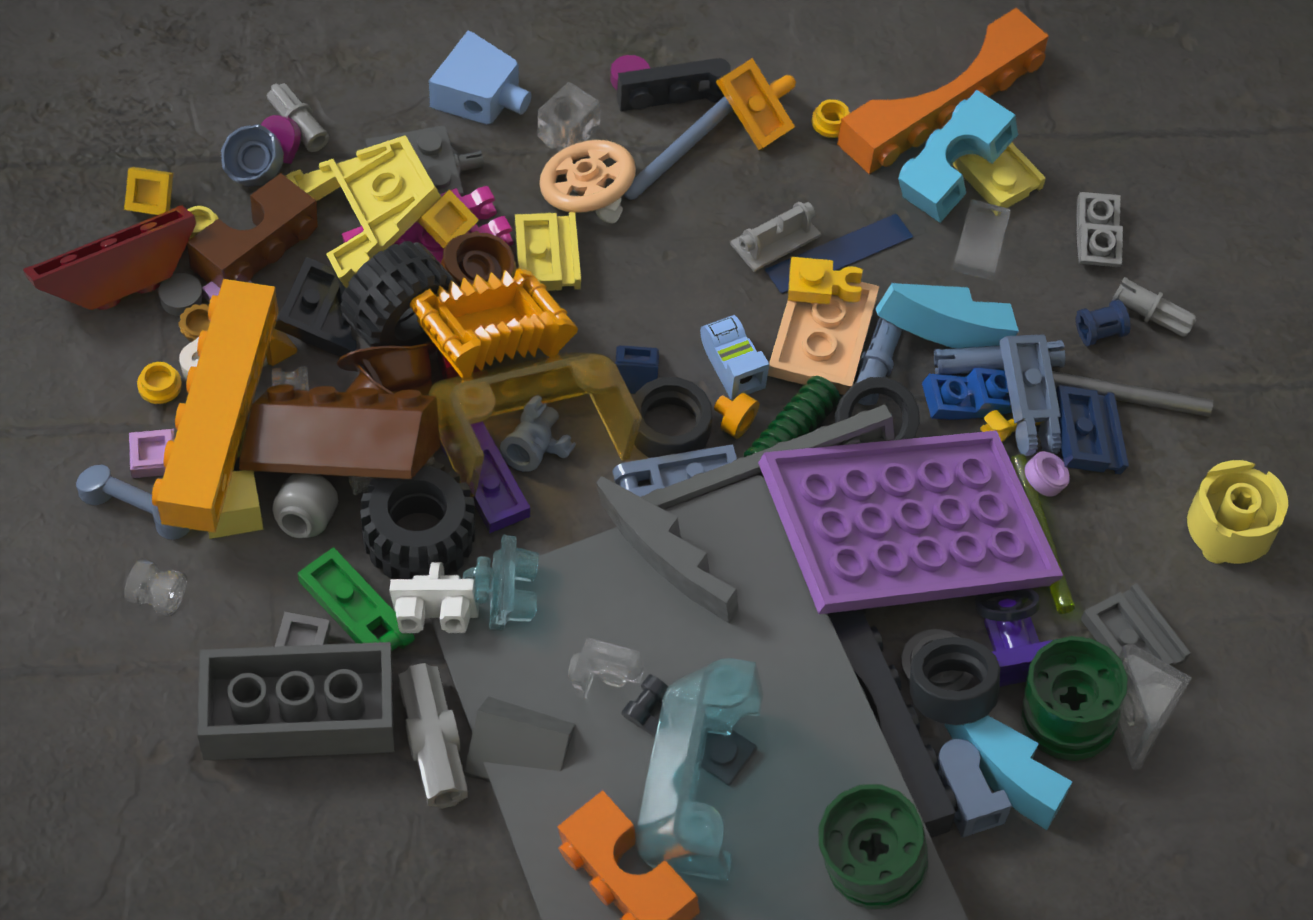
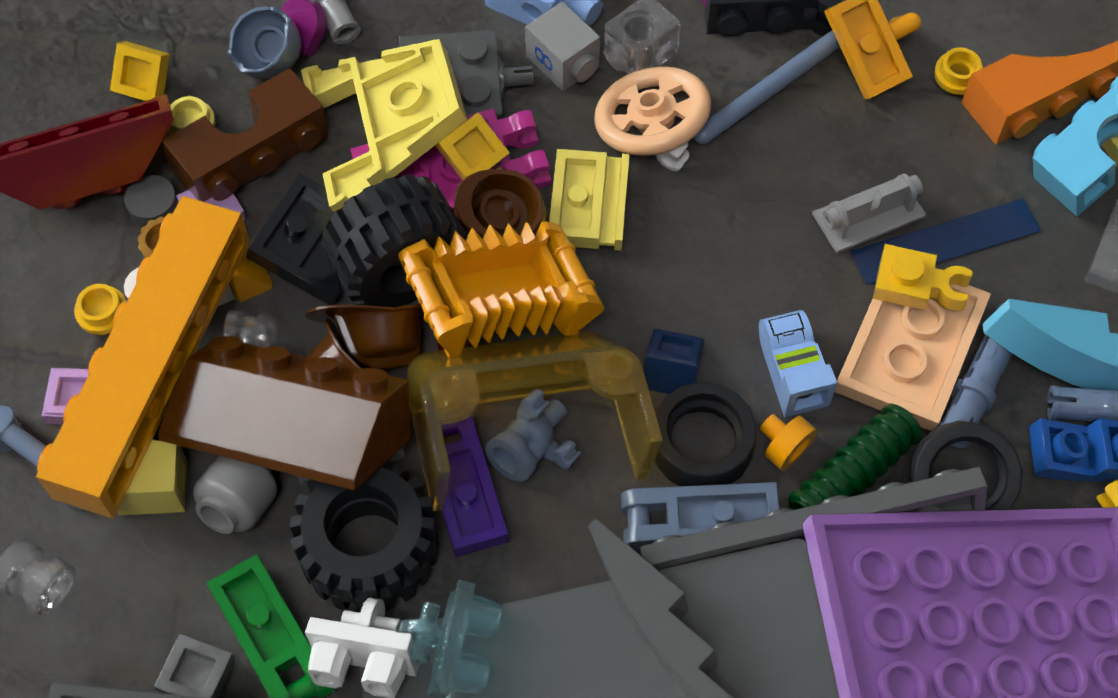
camera: 15 degrees right, 5 degrees up
none -> light grey brick [525,1,600,92]

